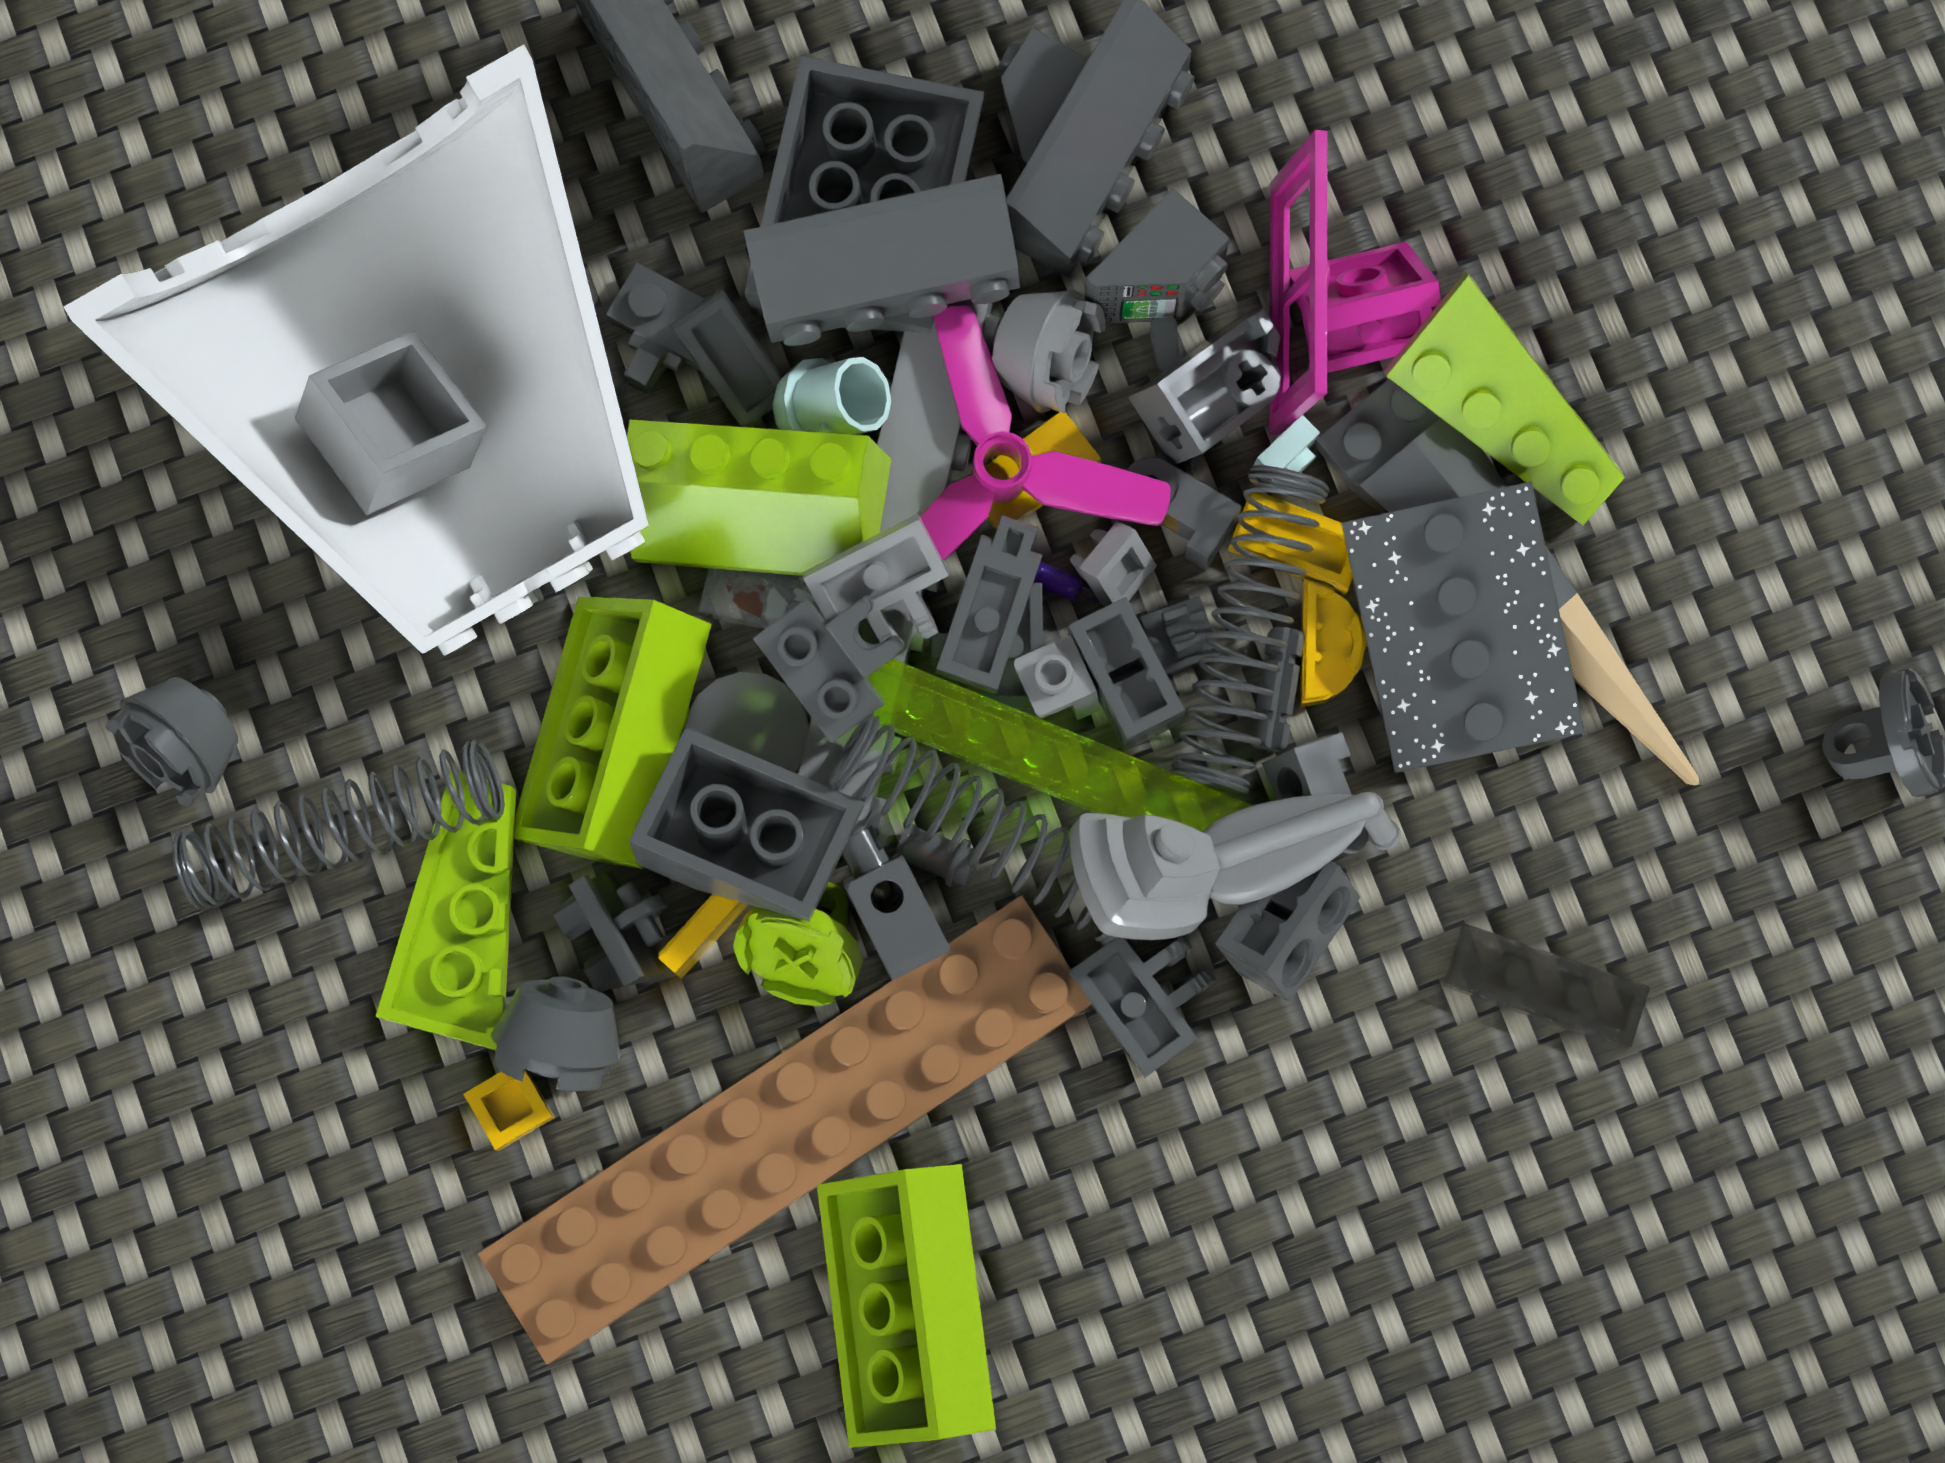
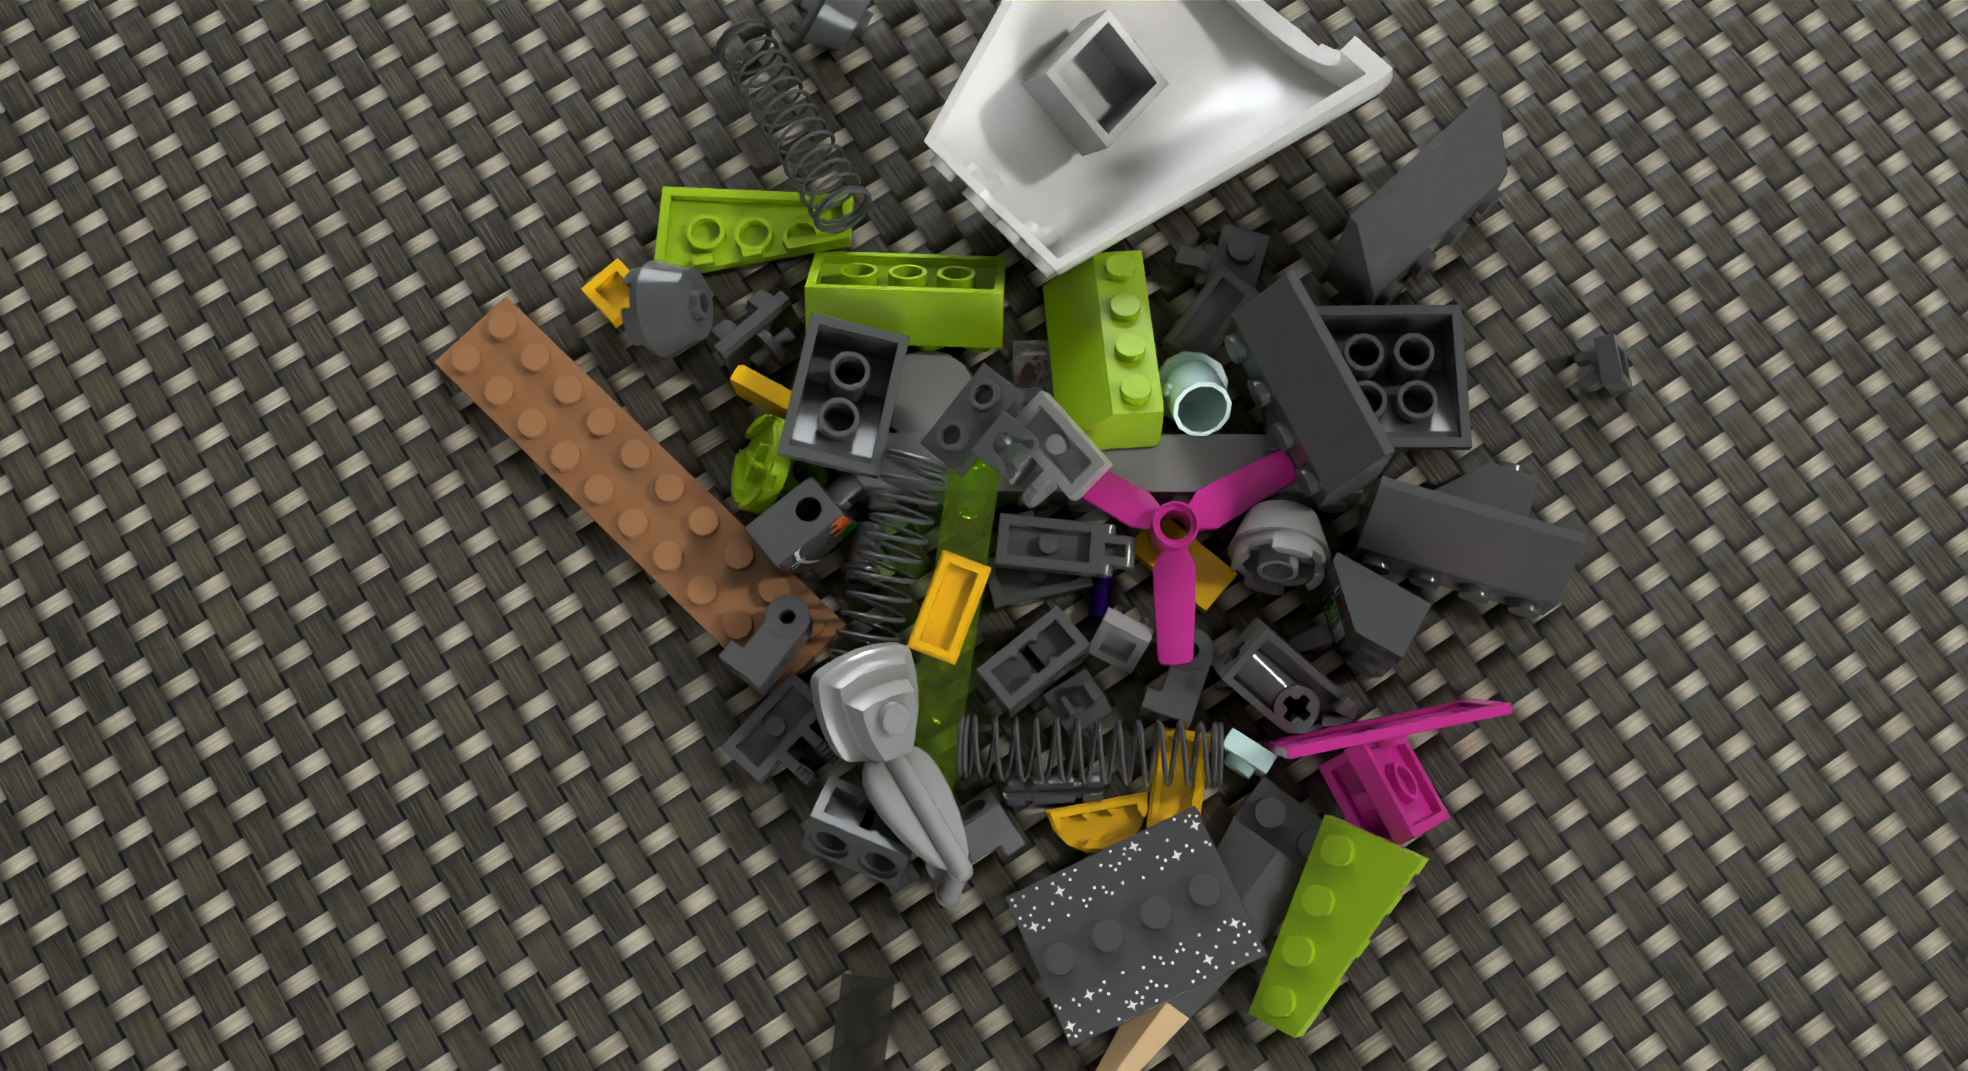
camera: 75 degrees right, 5 degrees down
lime slope [817,1164,996,1448] -> none
light grey bracket [1014,635,1100,720] -> none
none -> dark grey leg [718,595,813,696]
none -> yellow tile [907,550,992,665]

